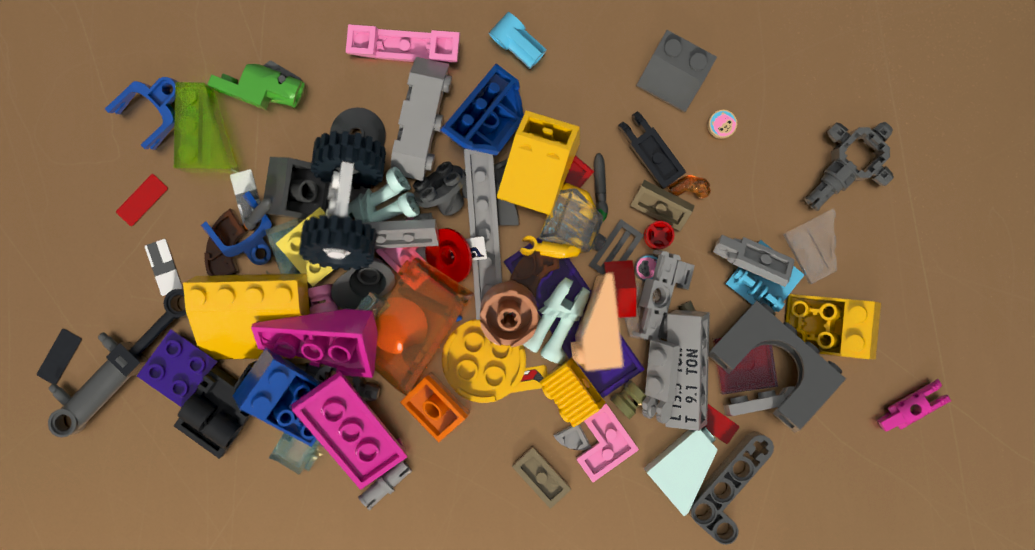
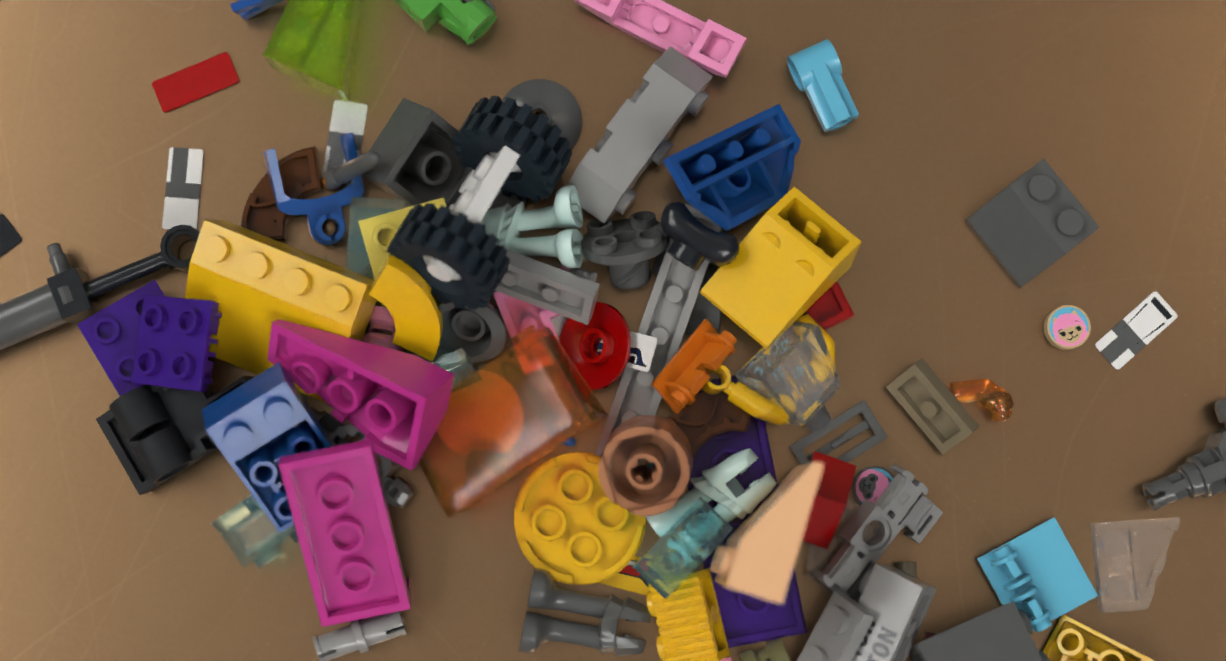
camera: 20 degrees right, 5 degrees down
orange slope [400,372,470,442] -> none
dark grey piece [594,153,608,222] -> none
black hinge [618,111,686,189] -> none
red wheel [643,221,675,250] -> none
light grey hinge [713,235,795,287] -> none
none -> dark purple hinge [131,295,222,392]
none -> yellow tile [369,254,443,361]
none -> dark grey piece [519,567,650,657]
none -> clear light blue slope [633,497,733,599]
none -> orange hinge [651,319,737,414]
none -> black piece [661,202,740,271]
none -> sticker [1095,292,1178,370]

